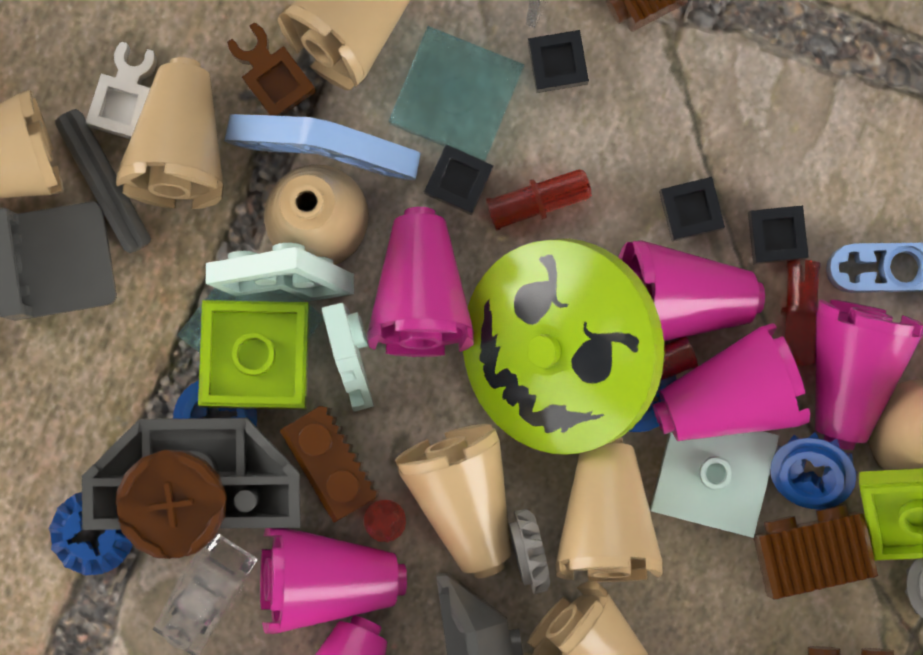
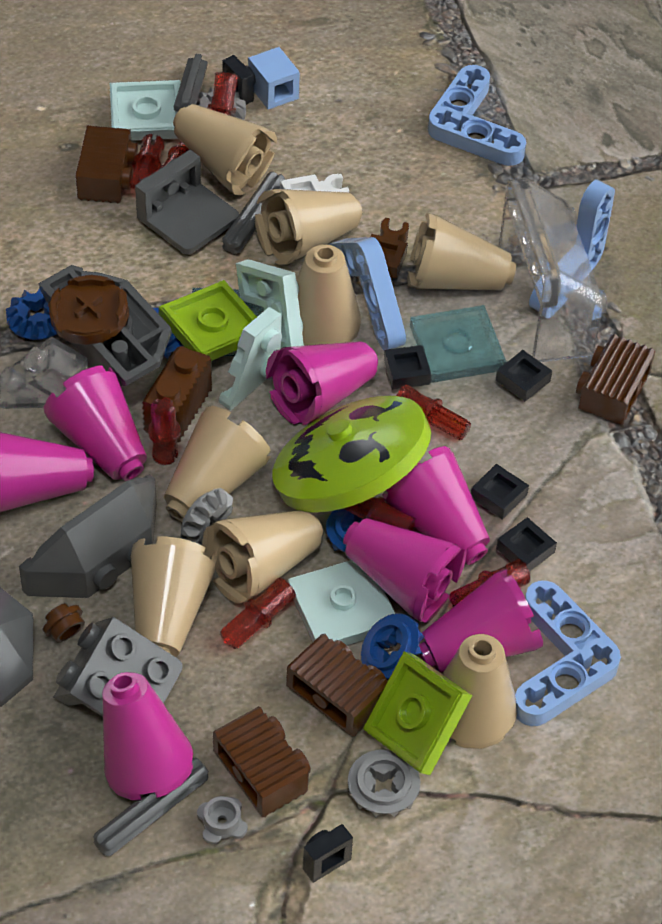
camera: 50 degrees right, 35 degrees down
none -> clear red axle [220,578,296,649]

